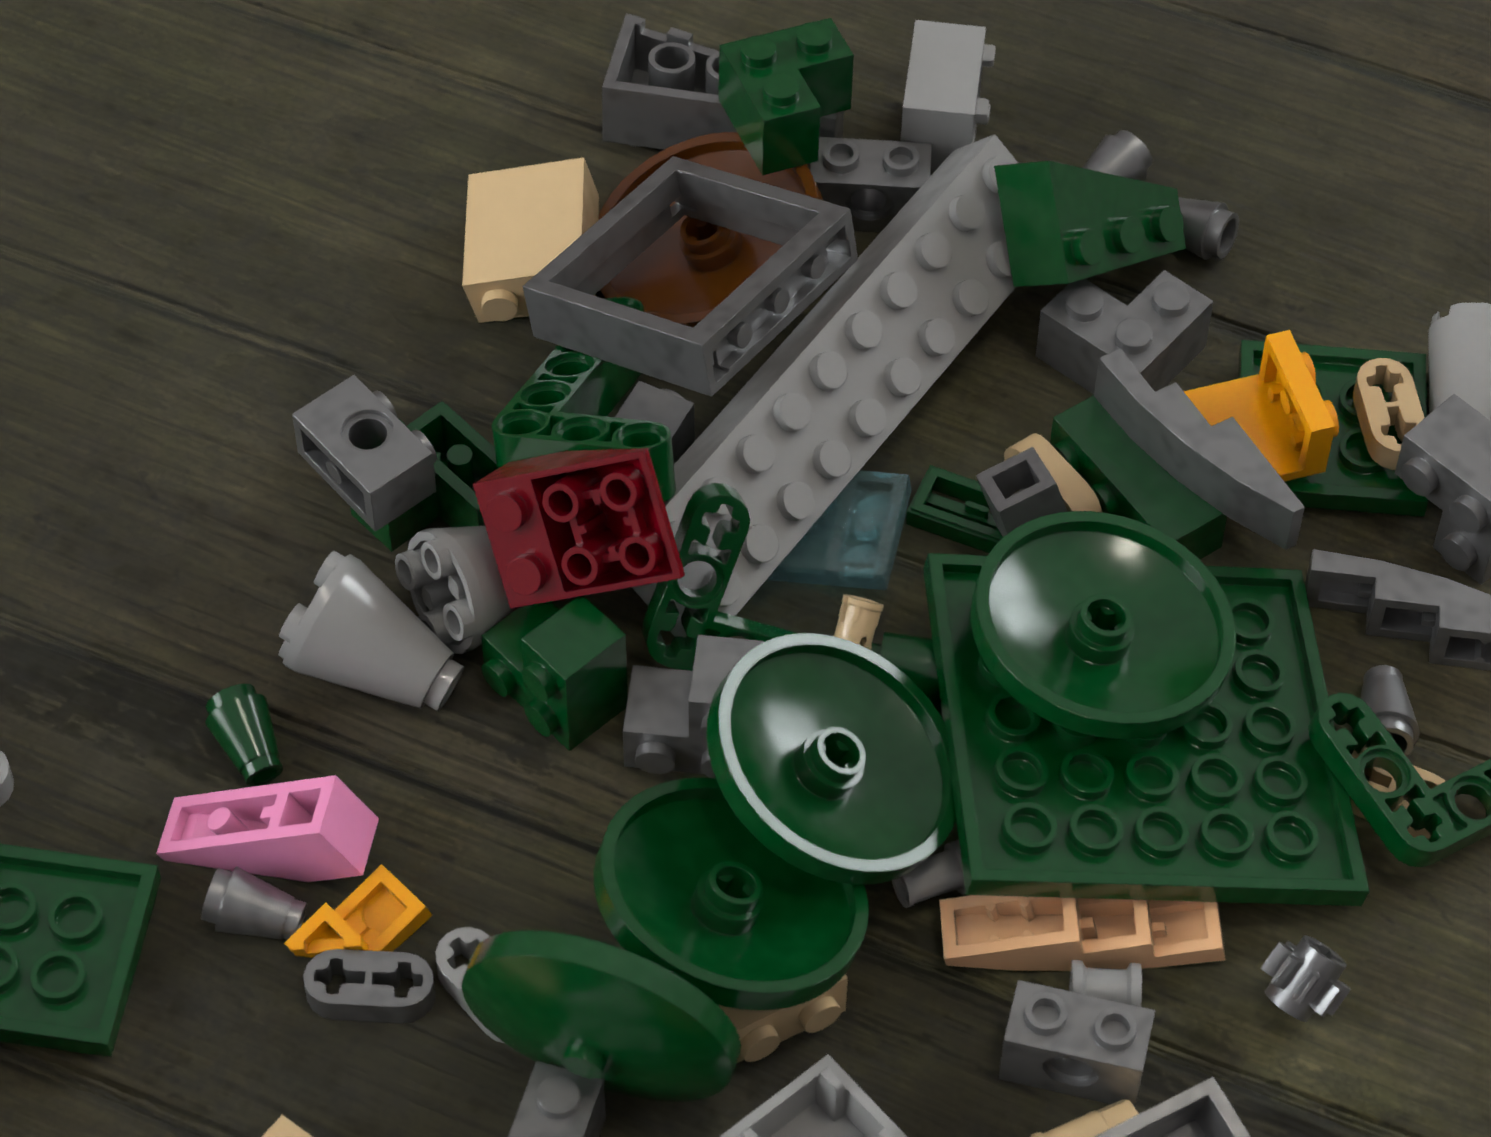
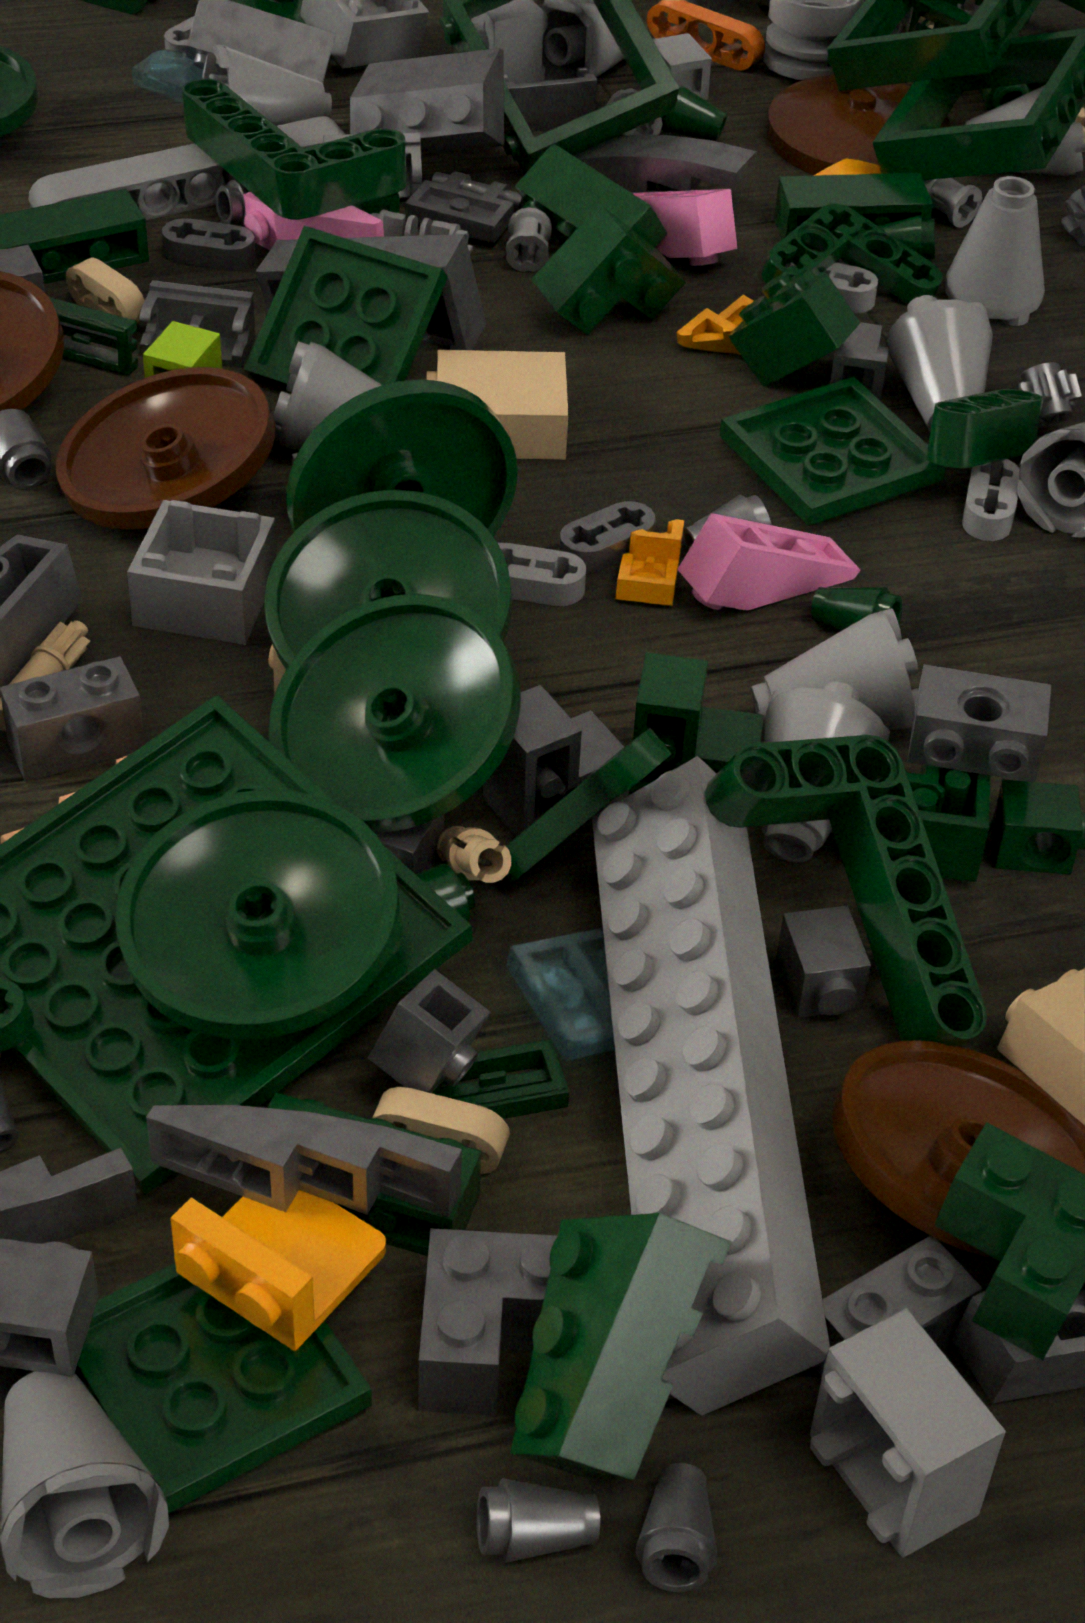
camera: 140 degrees right, 10 degrees down
dark red slope [473,448,685,608] -> none
flat silver window [523,156,858,397] -> none
light grey bush [1069,960,1142,1007] -> none
tan beam [1353,358,1425,470] -> none

